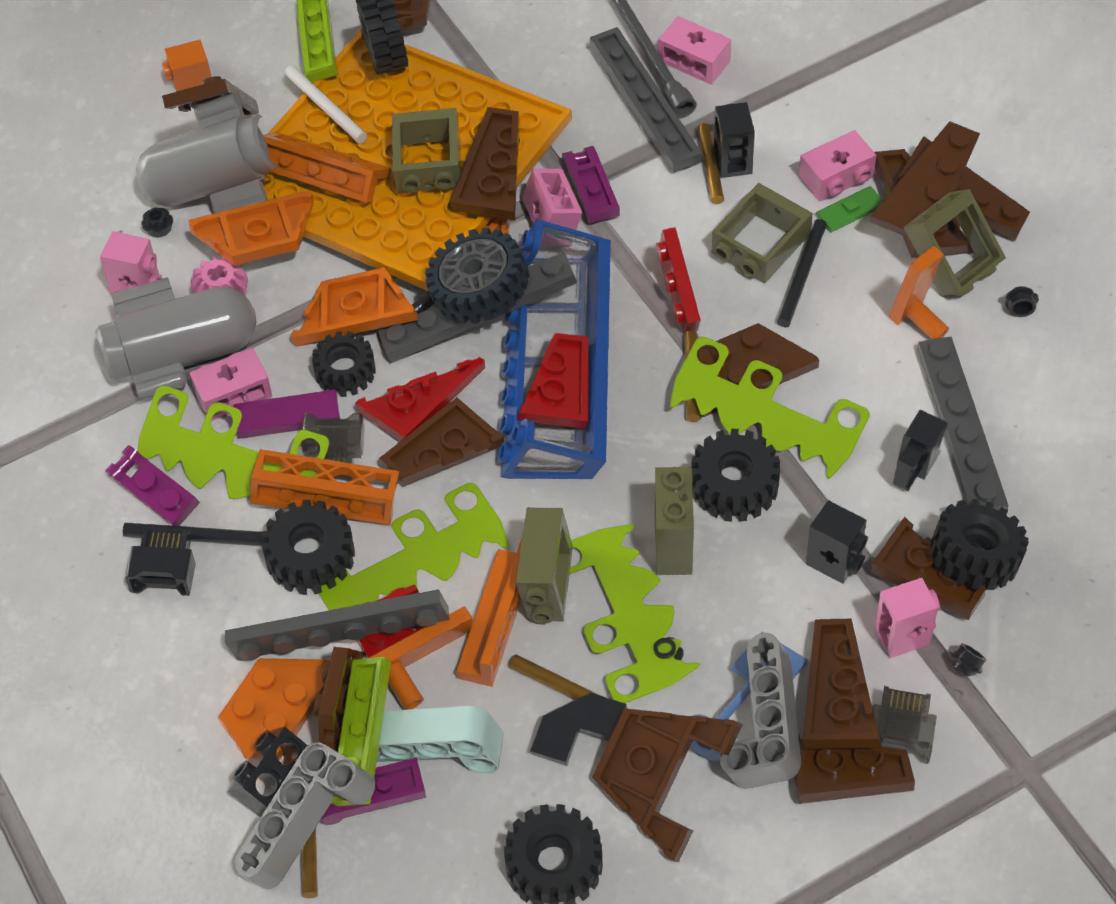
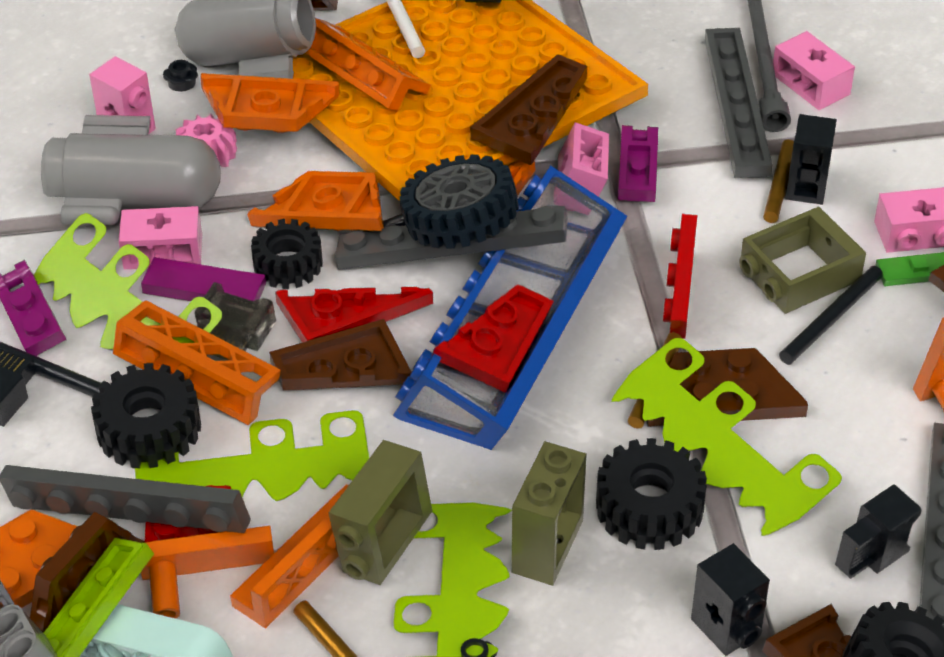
camera: 20 degrees right, 10 degrees down
olive window [392,108,462,194] -> none

